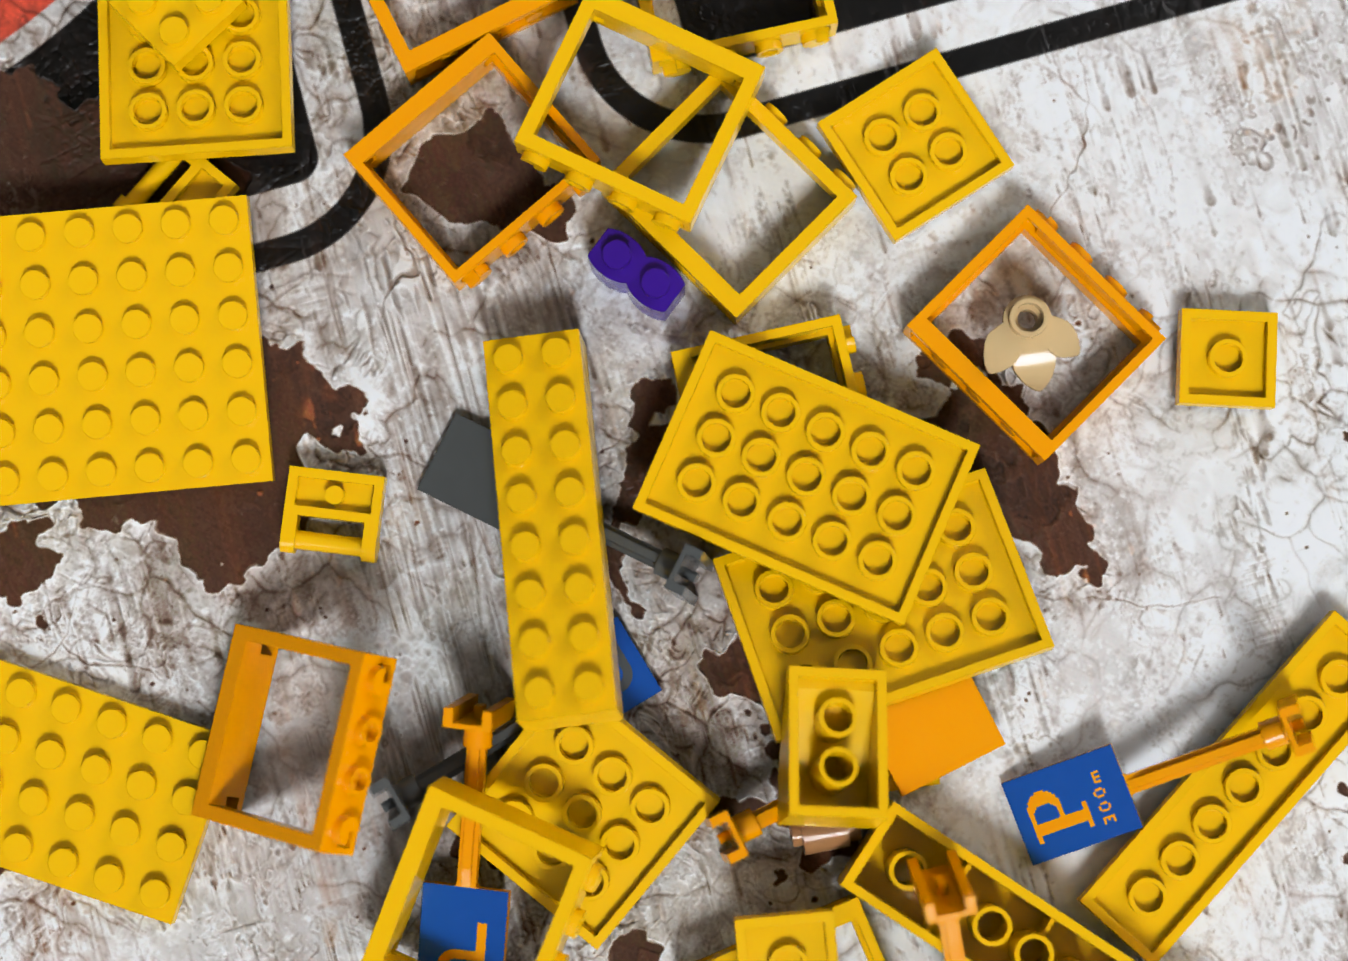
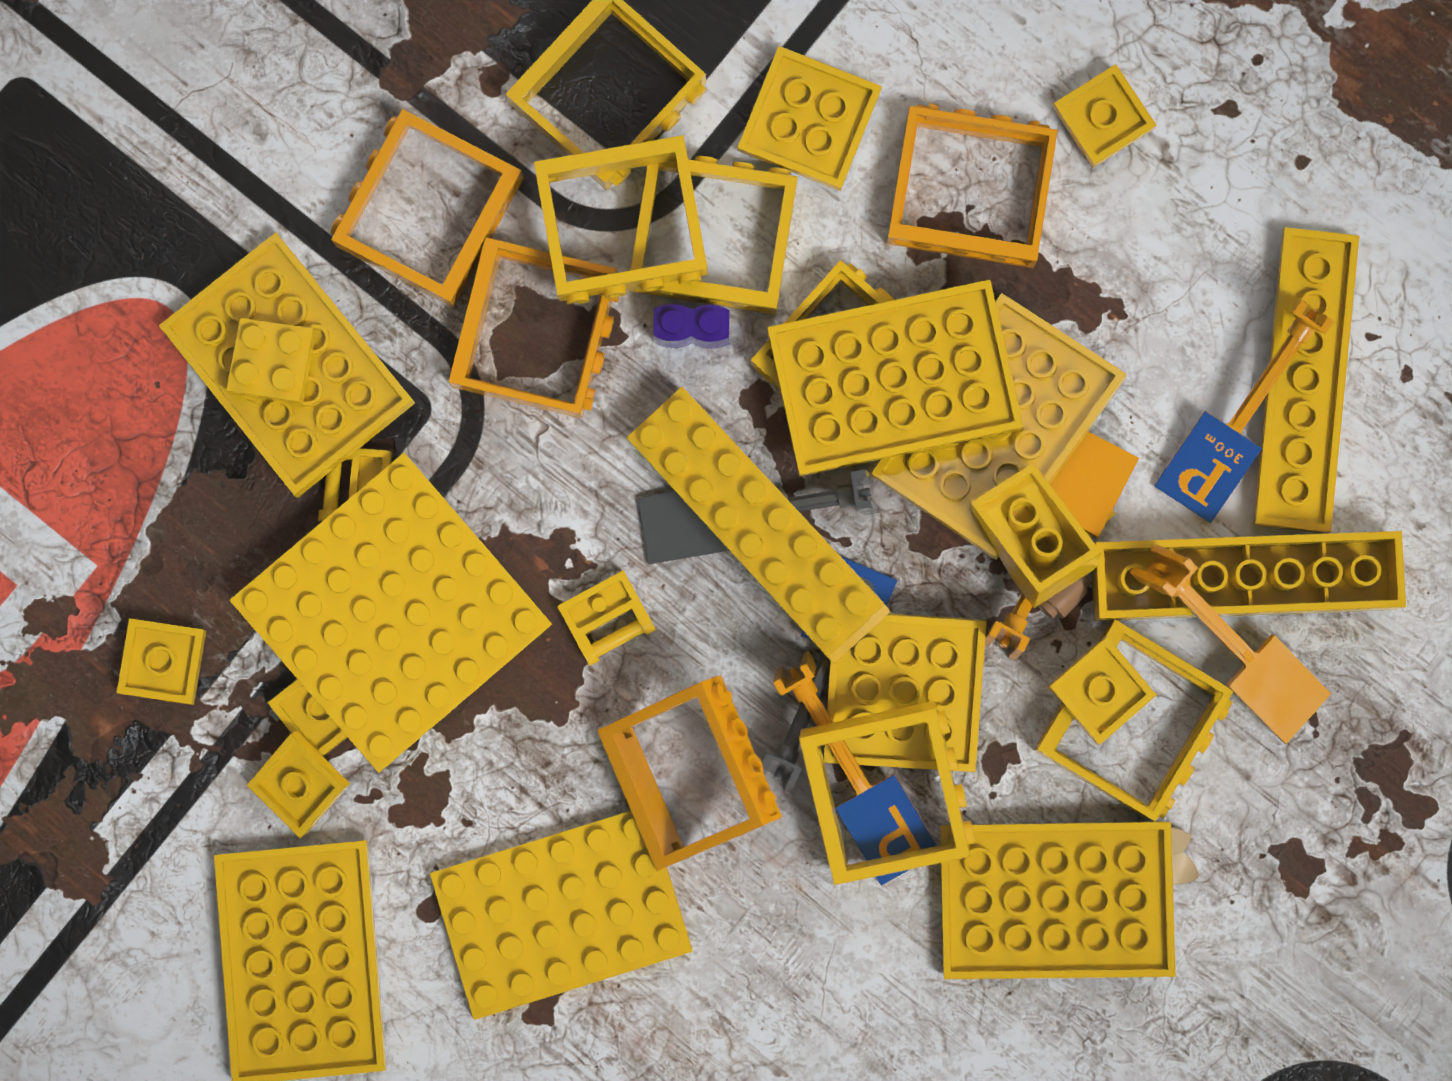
camera: 35 degrees left, 0 degrees up
tan plate [983,295,1080,392] -> none

